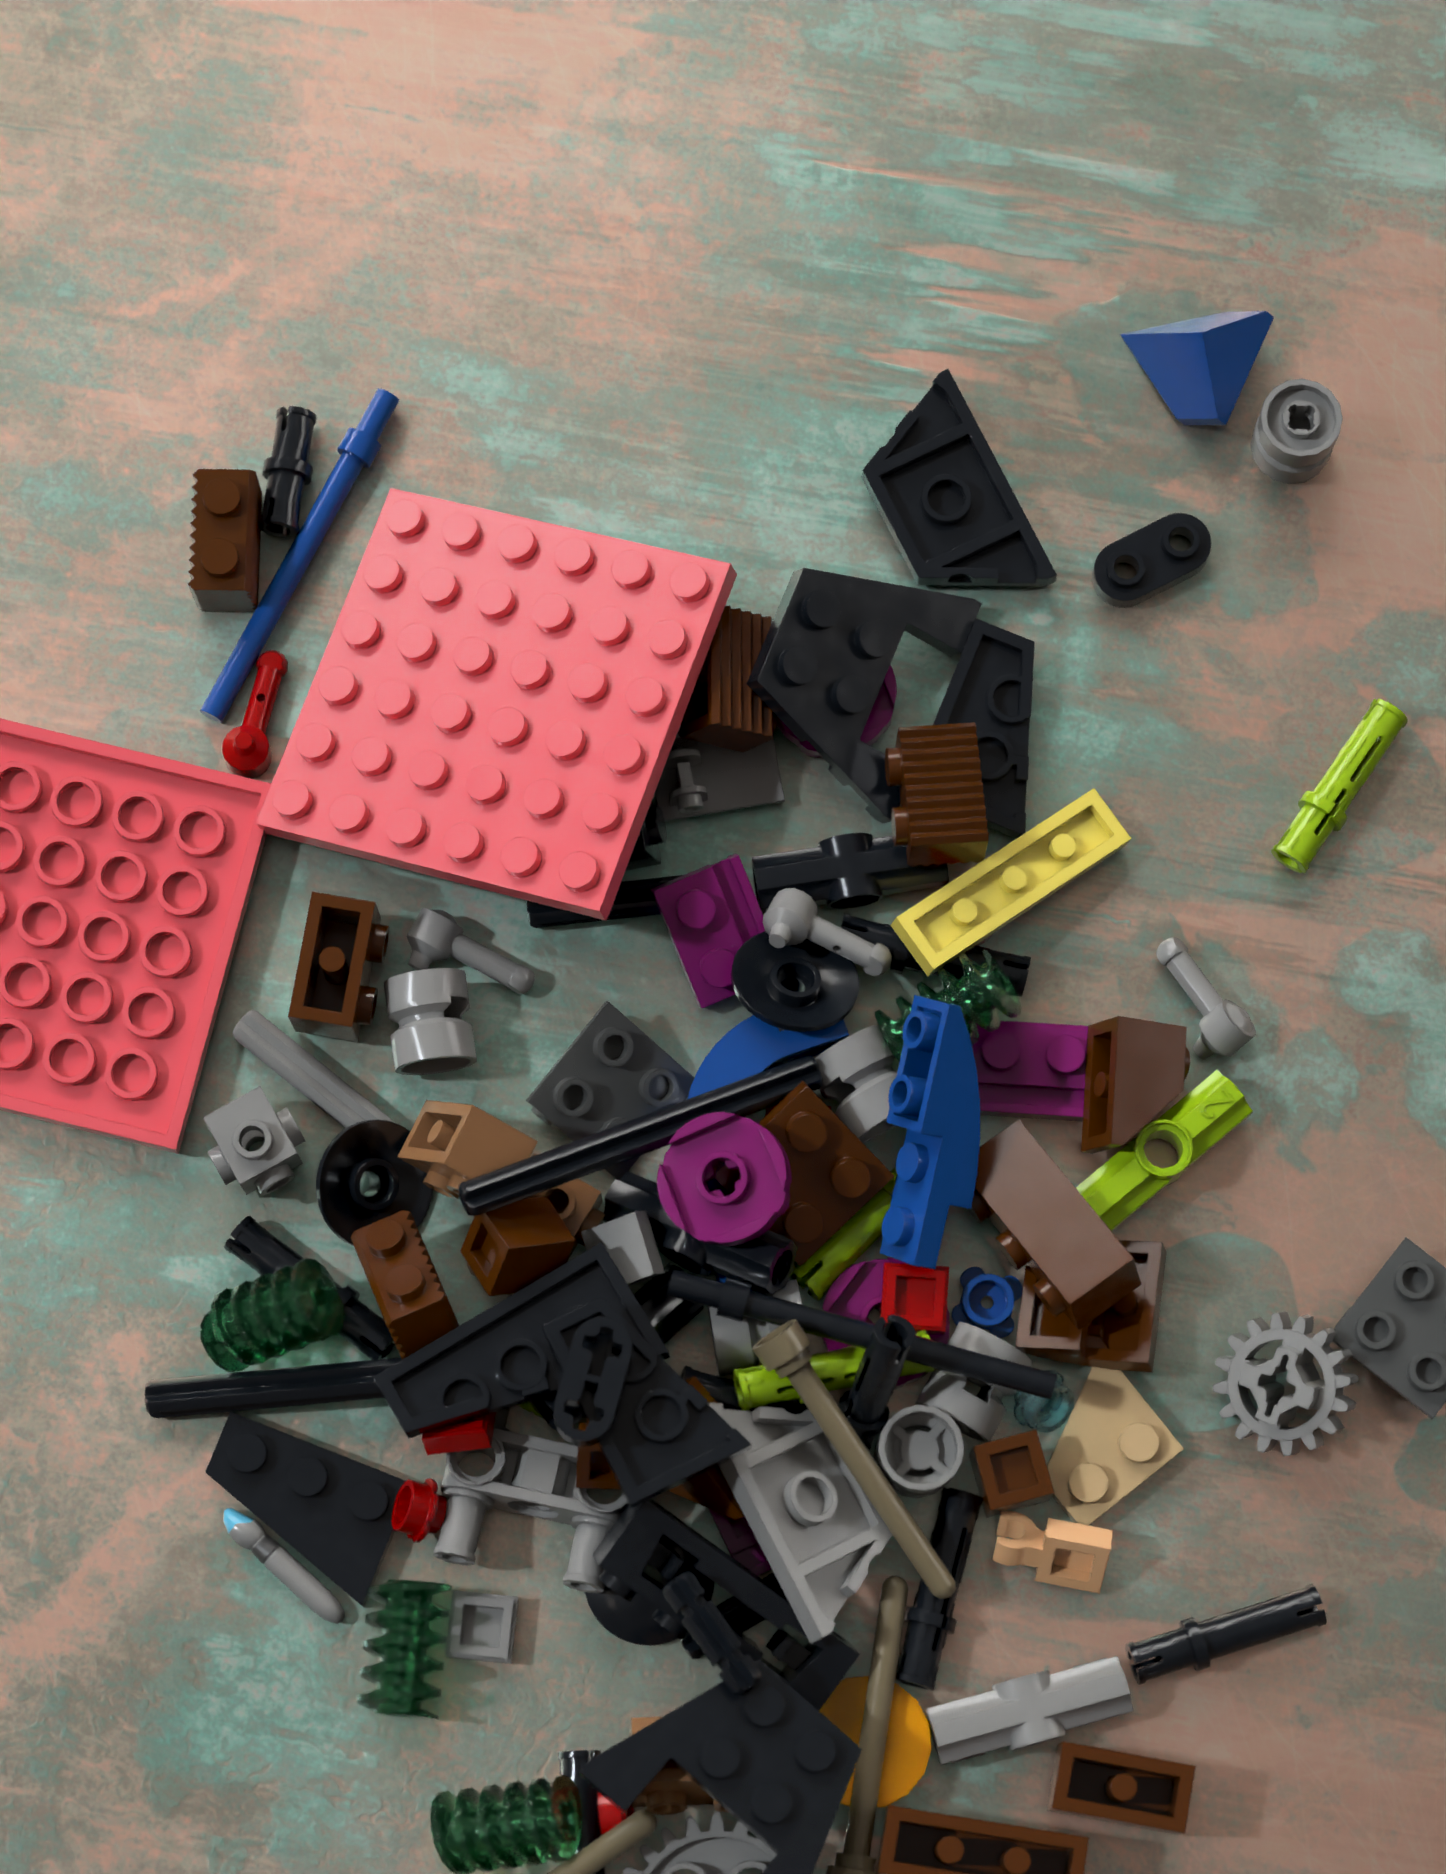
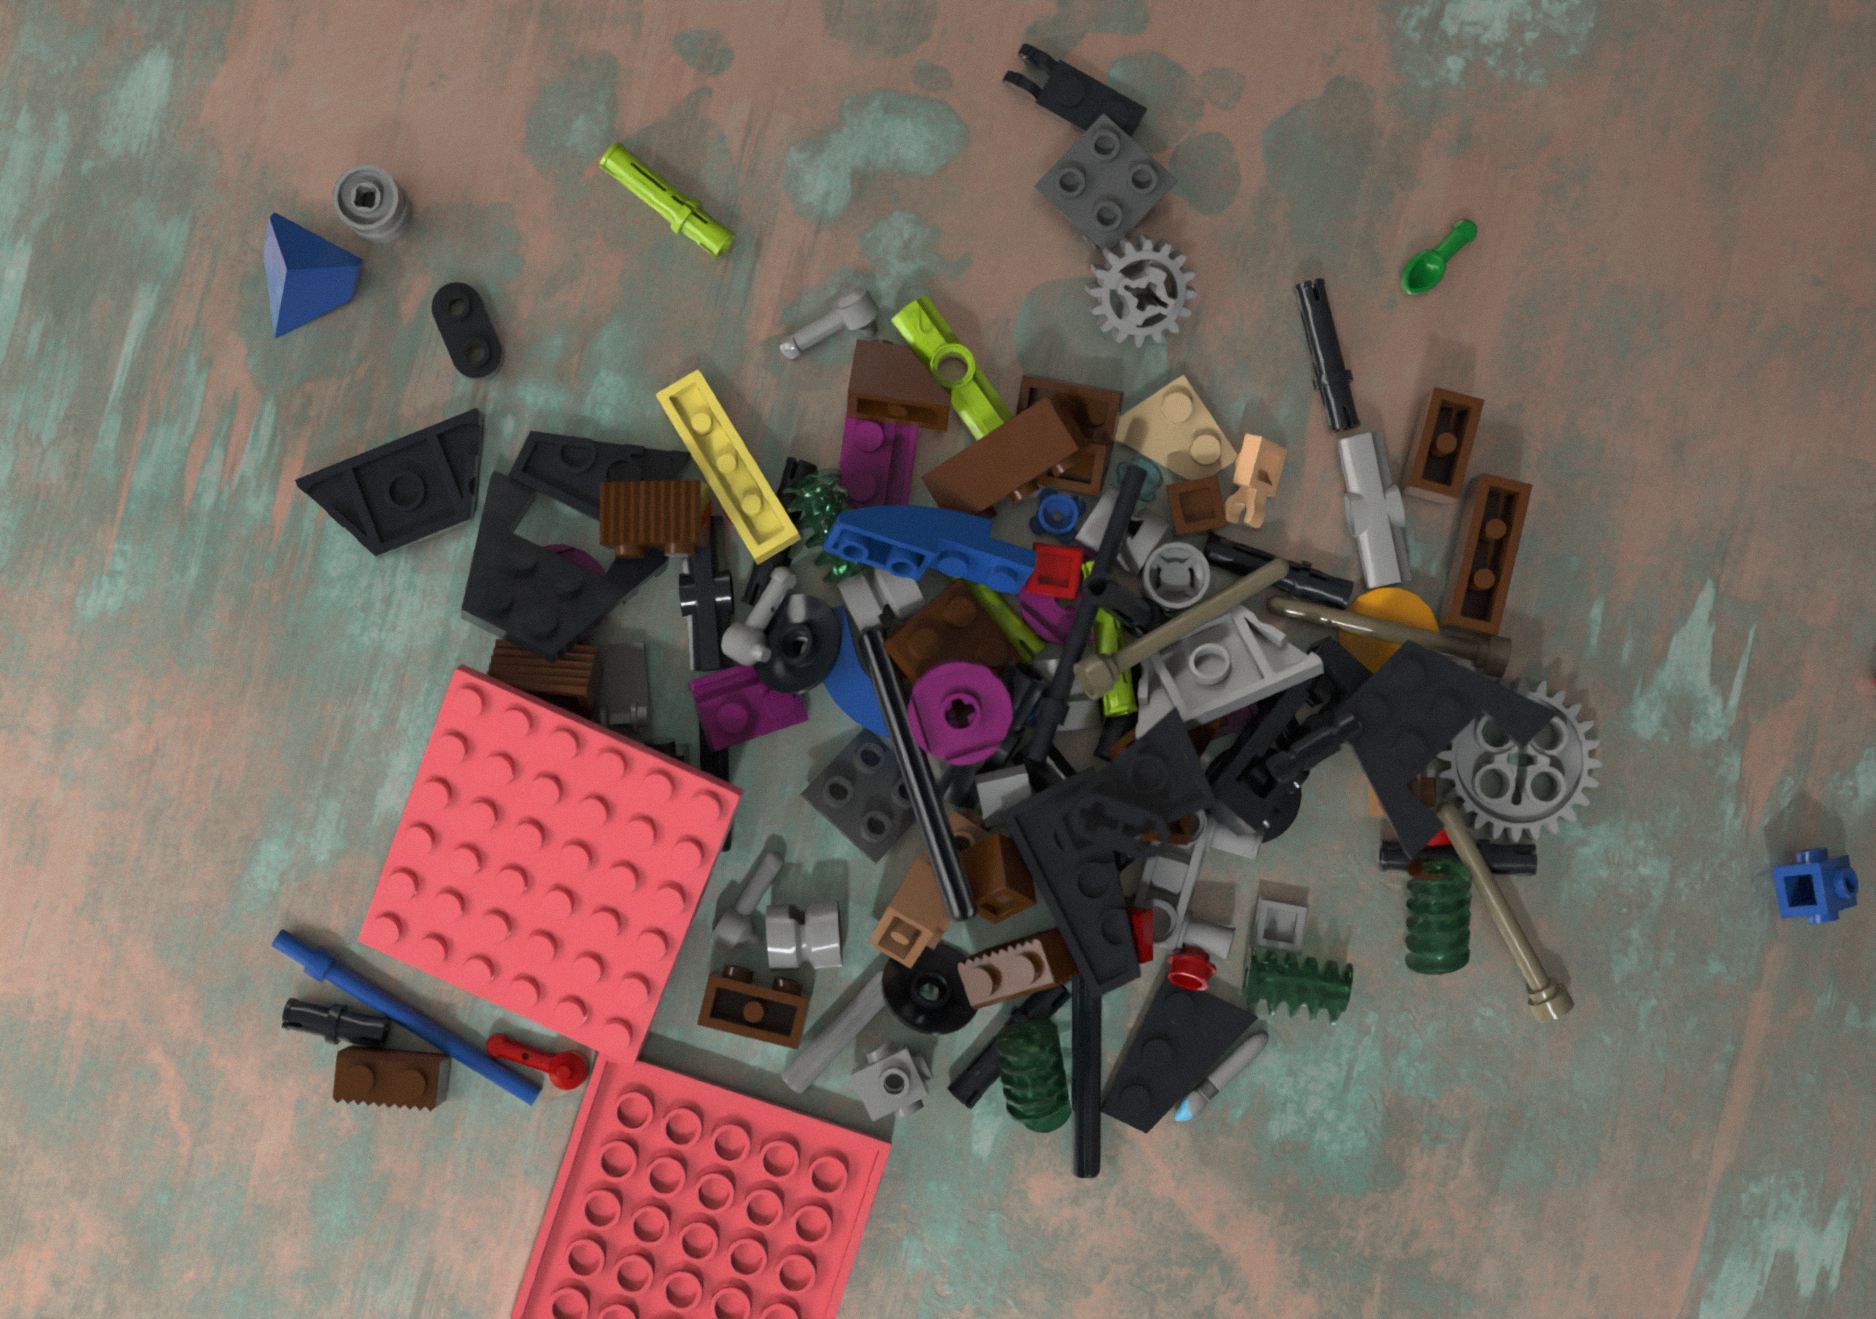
camera: 80 degrees left, 10 degrees up
none -> green piece [1400,218,1478,295]

